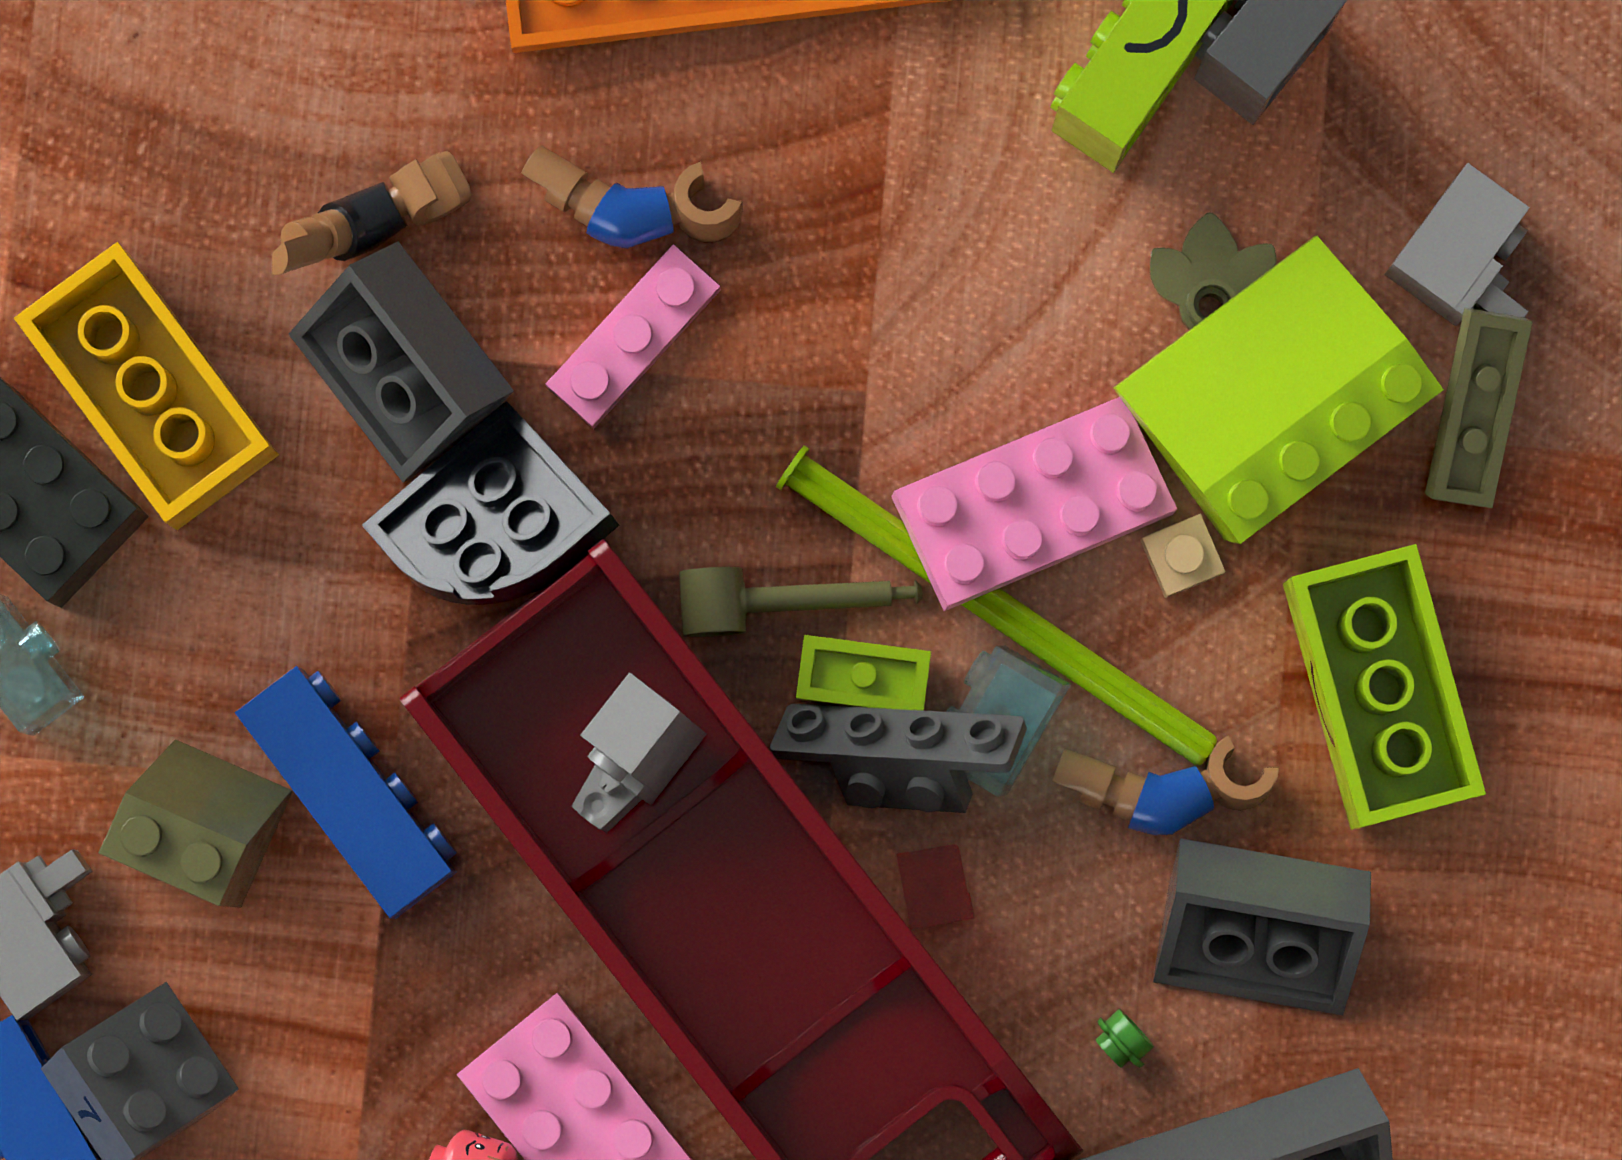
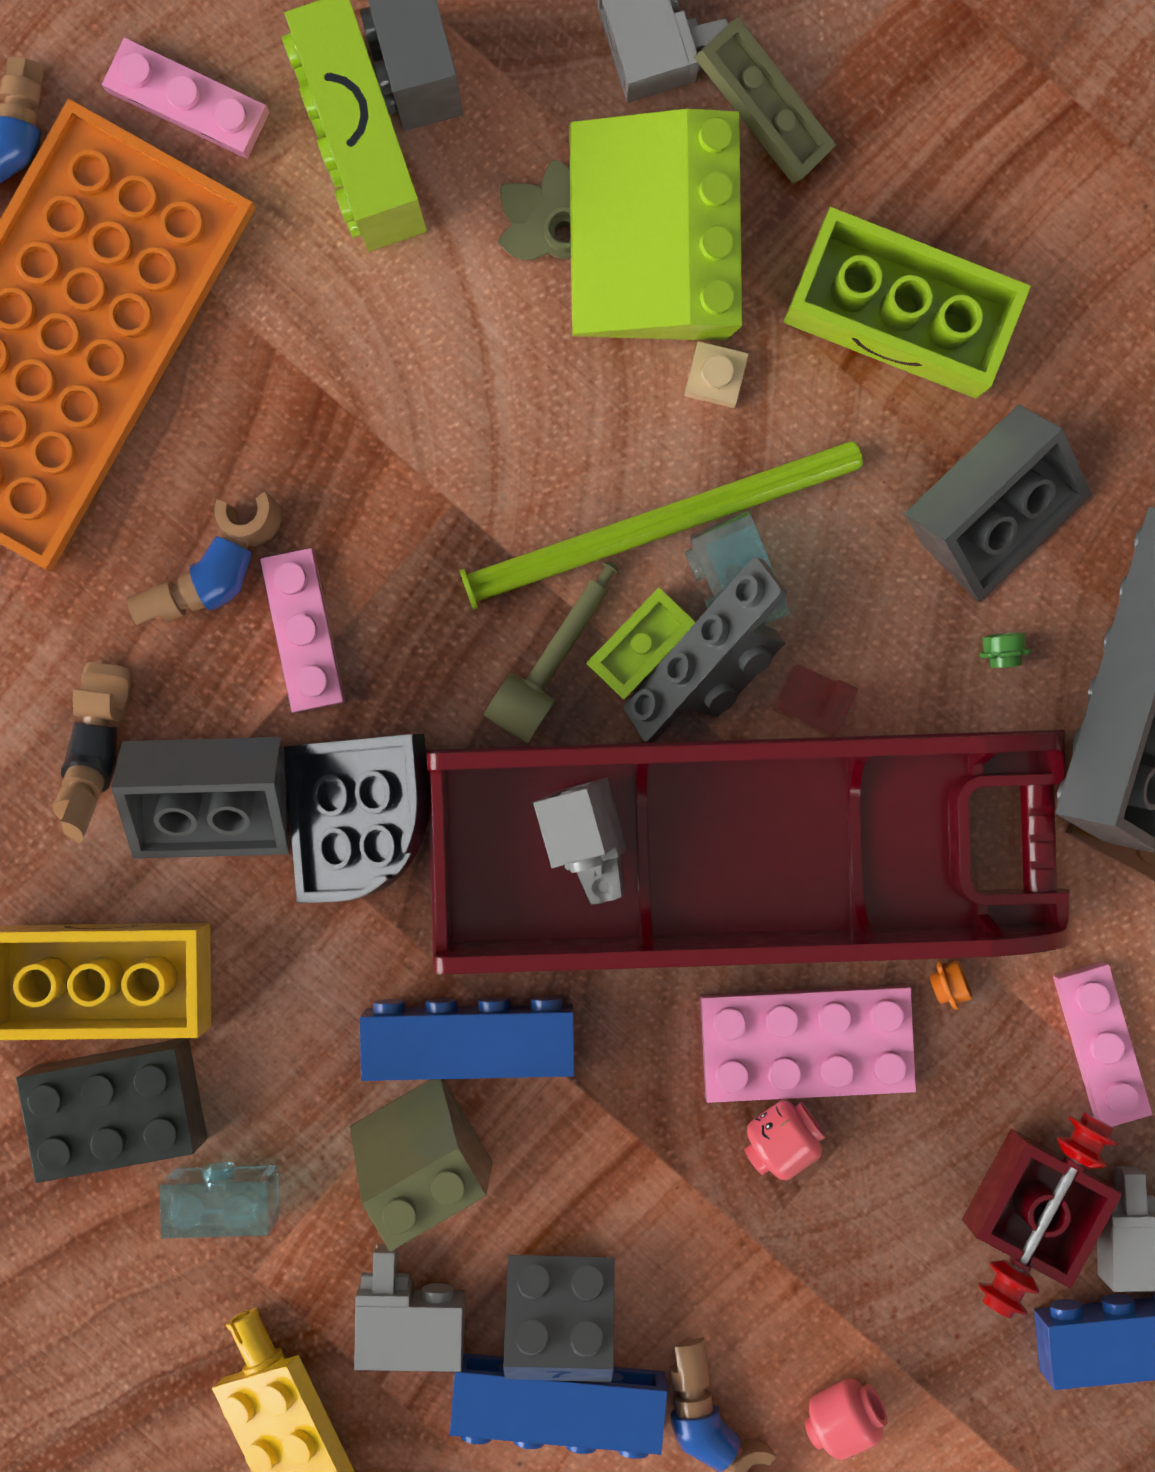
camera: 50 degrees left, 5 degrees up
bright pink plate [891,397,1177,611] -> none
piece [1052,735,1279,835] -> none

